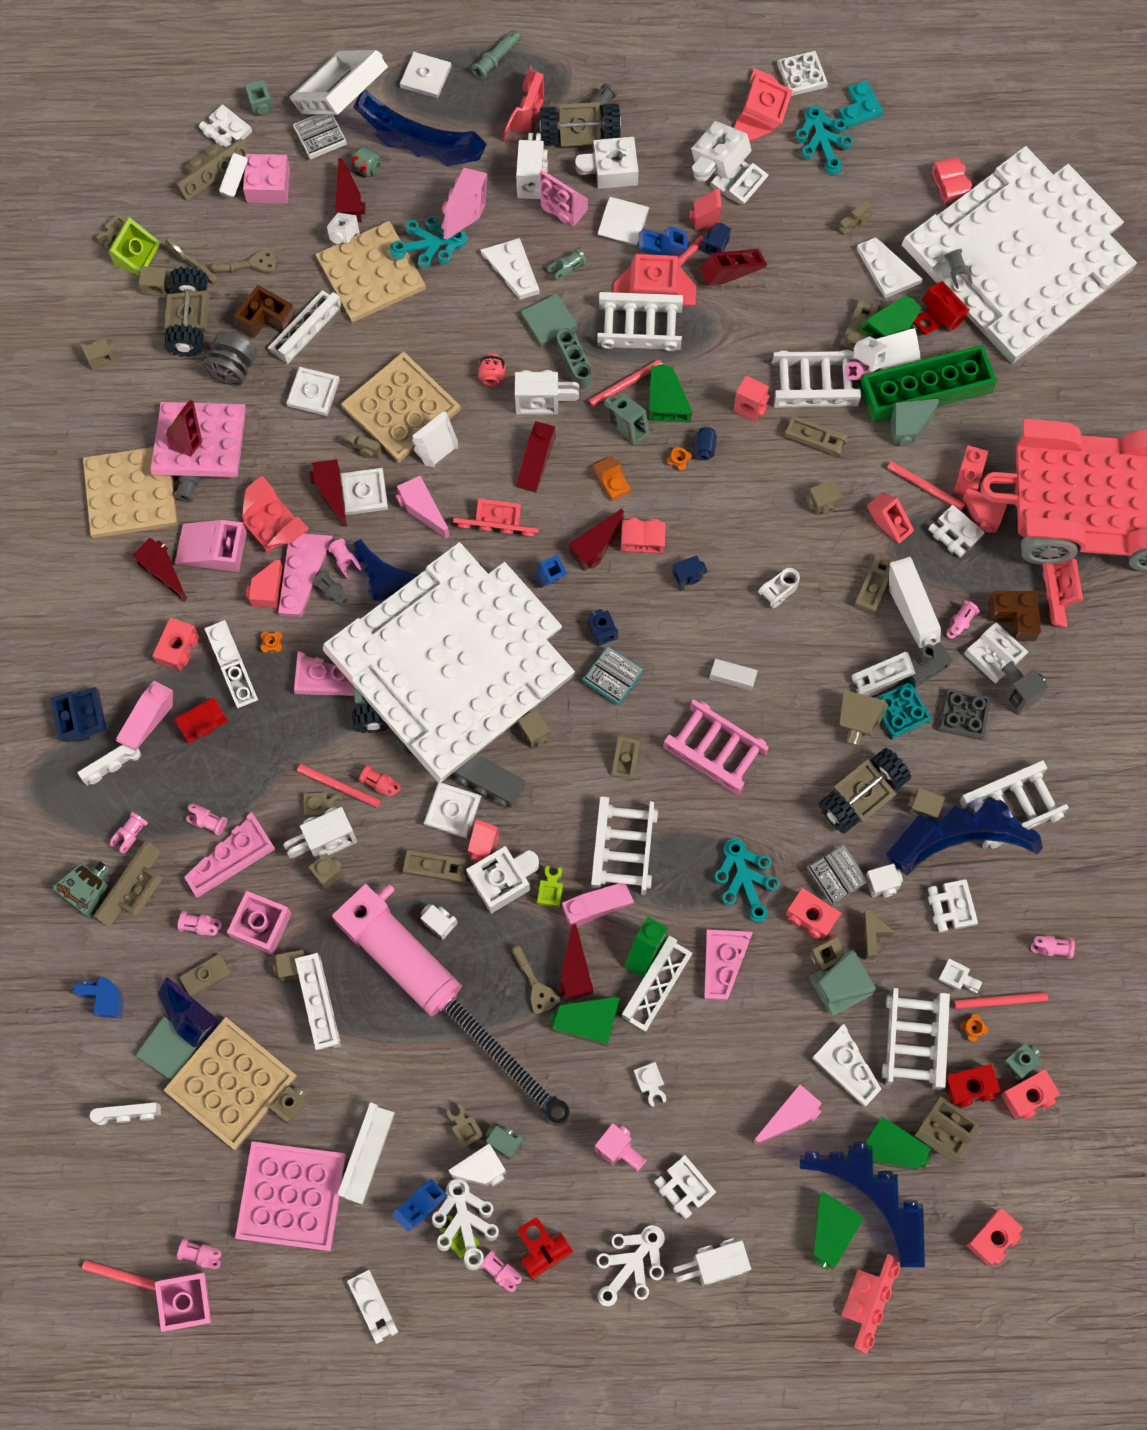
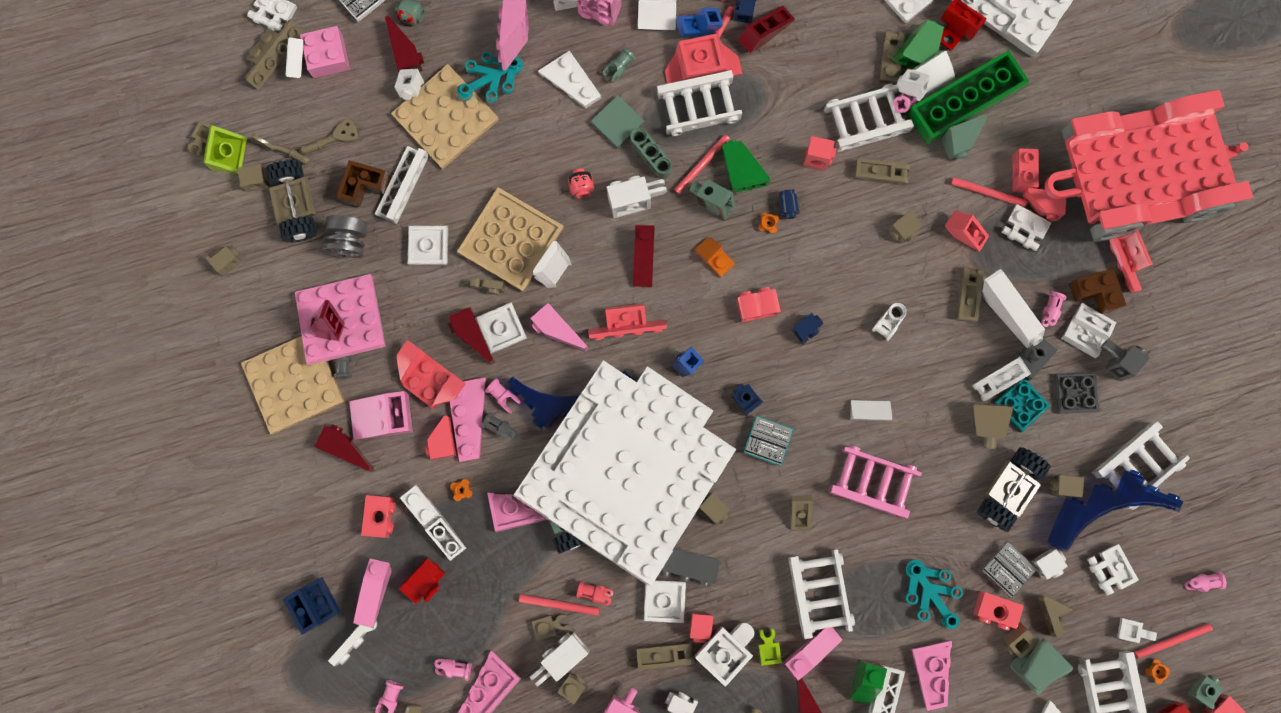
camera: 15 degrees left, 10 degrees up
dark red slope [569,508,624,571] -> none

